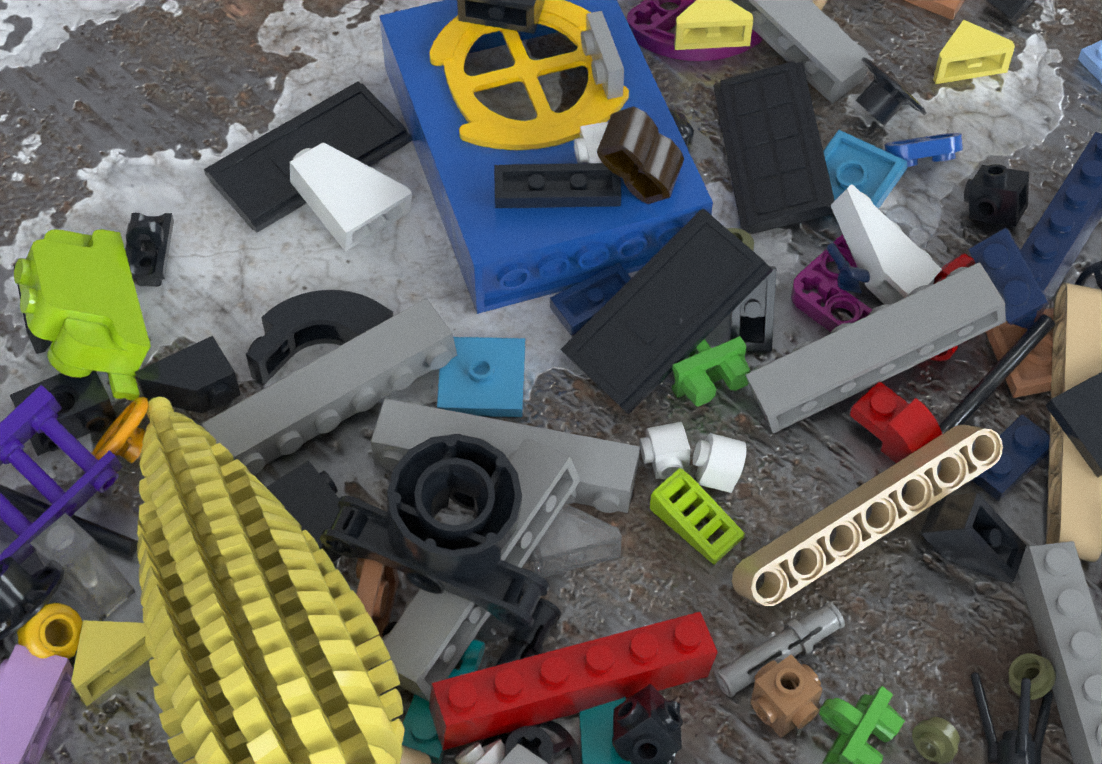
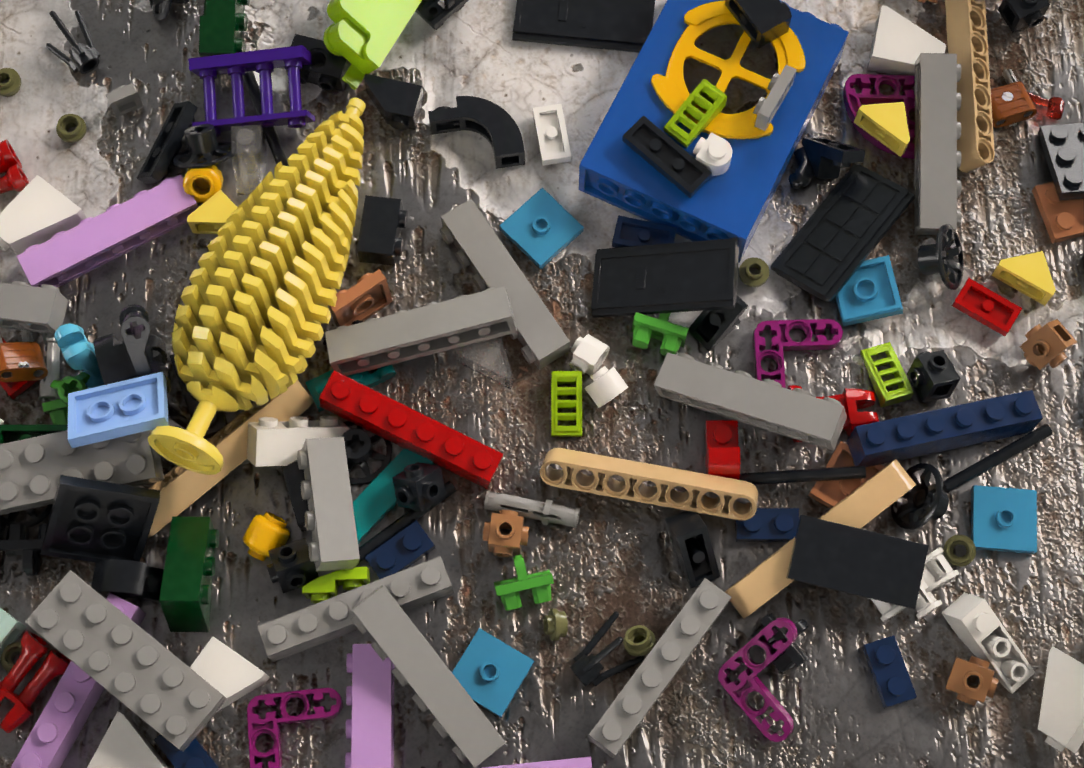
camera: 45 degrees right, 15 degrees up
light orange piece [92,397,149,464] -> none
light grey brick [202,298,457,475] -> none
white slope [290,142,412,252] -> none
black piece [319,434,550,631] -> none
black pin [495,598,562,666] -> none
dark brown brick [597,106,684,204] -> none
dark blue hand [826,243,870,294] -> none
white slope [830,184,942,305] -> none
blue plate [884,133,963,167] -> none
dark blue plate [968,228,1050,325] -> none
none -> white plate [533,104,572,166]
none -> lime slope [663,79,727,148]
none -> black slope [802,137,865,179]
none -> lime slope [860,342,914,408]
none -> red plate [952,278,1023,336]
none -> medium nougat brick [1020,319,1077,370]

